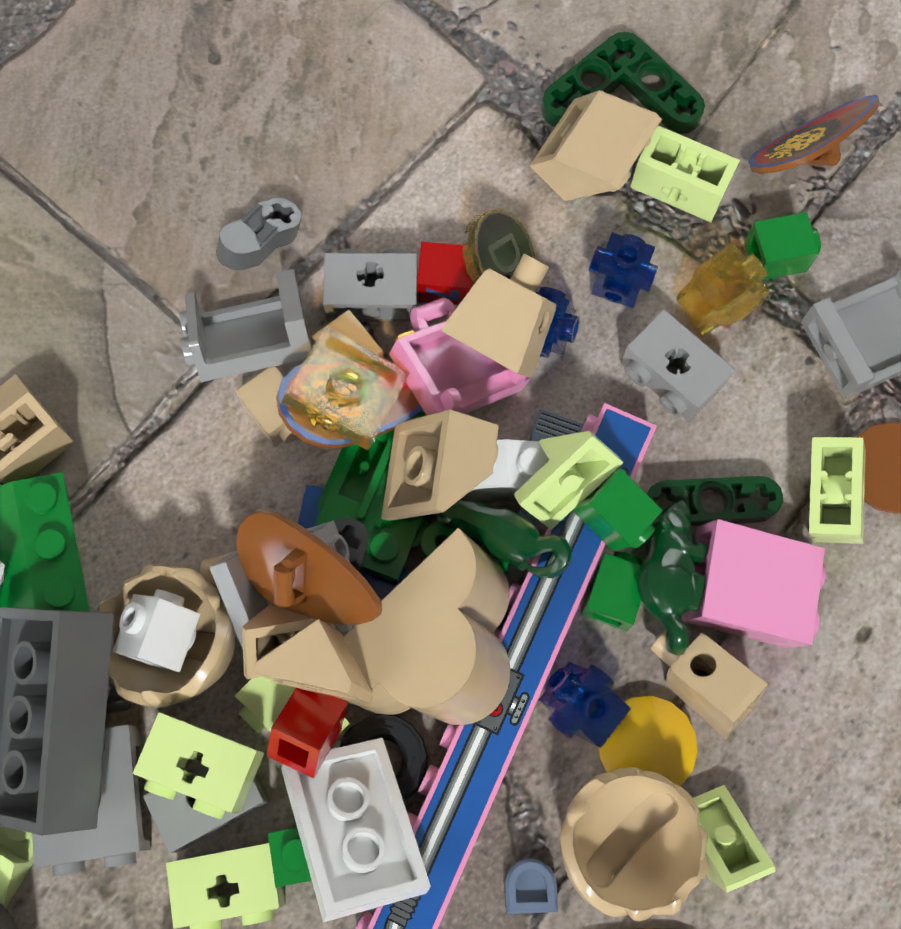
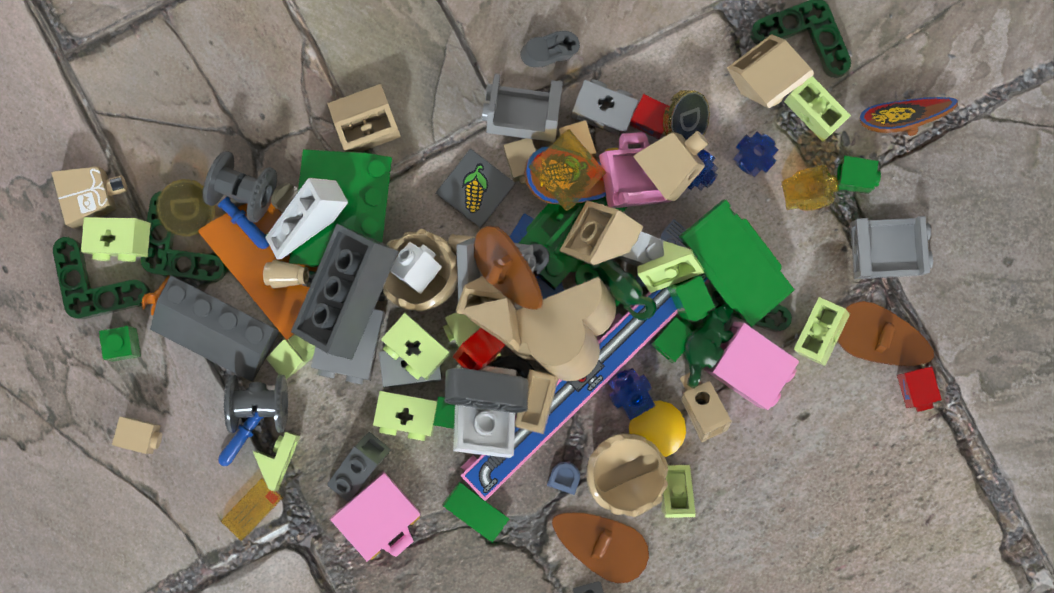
camera: 15 degrees right, 10 degrees up
light grey brick [621,309,735,423] -> none
none -> dark grey tile [435,148,516,229]
none -> dark grey beam [444,368,529,413]
none -> tan tile [515,369,559,434]
none -> green piece [679,199,795,327]

